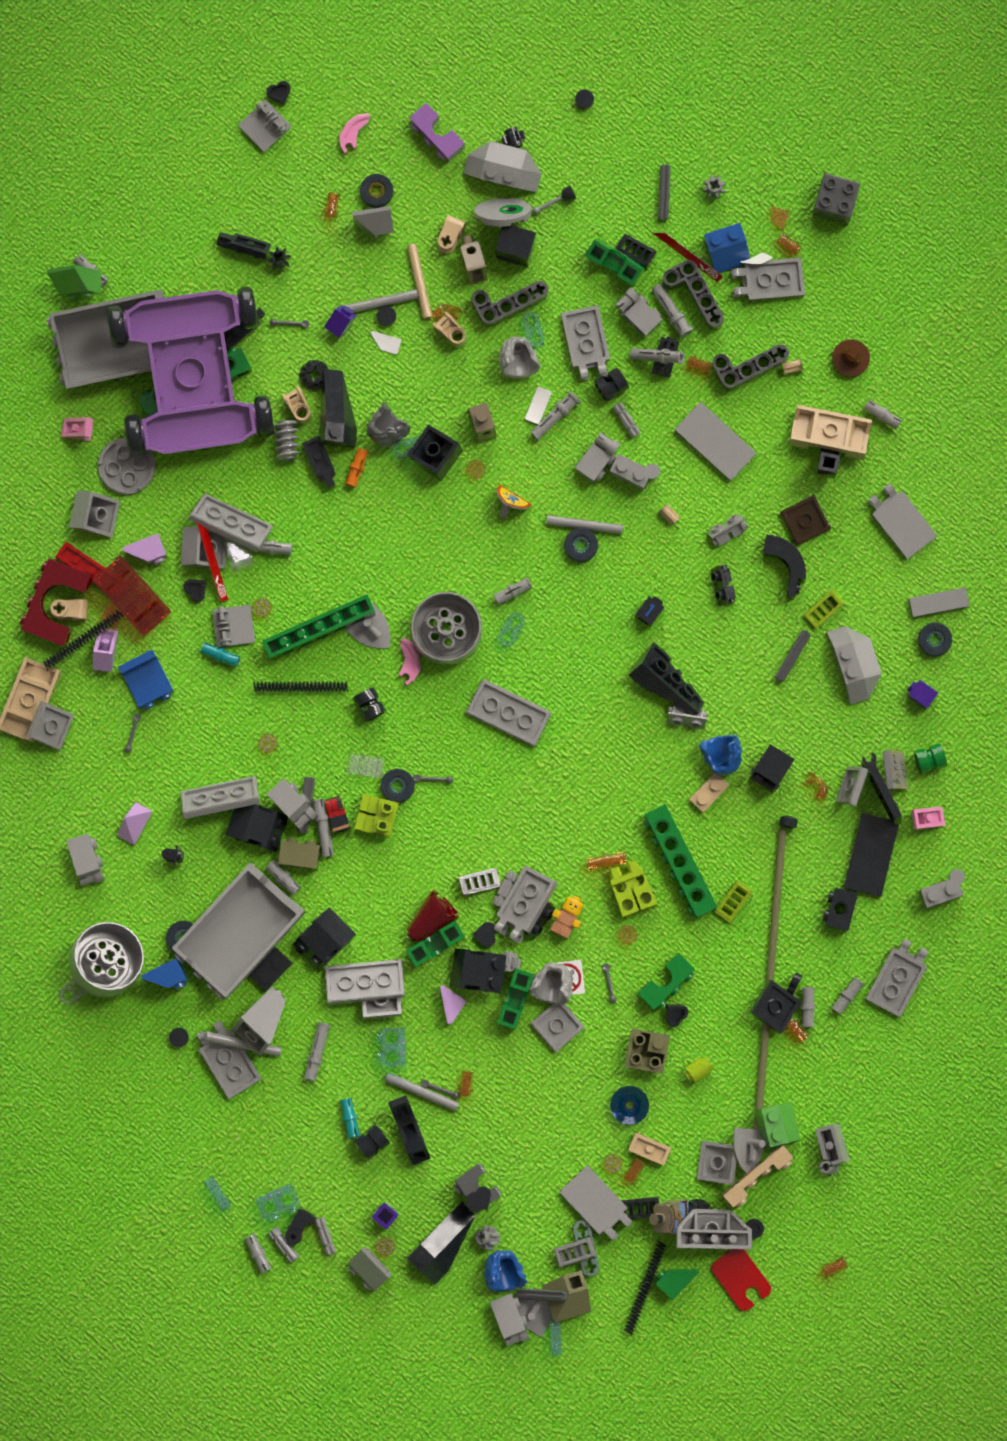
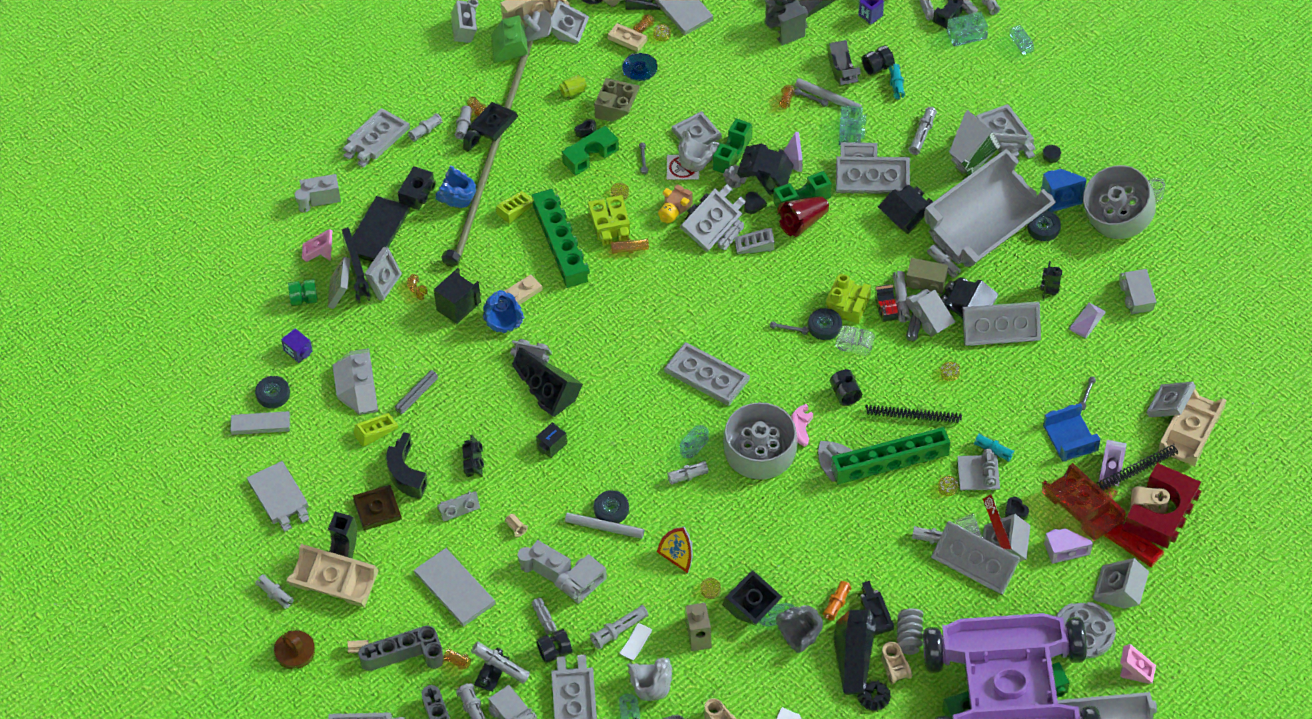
camera: 175 degrees left, 30 degrees down
none -> blue hair [435,166,476,208]

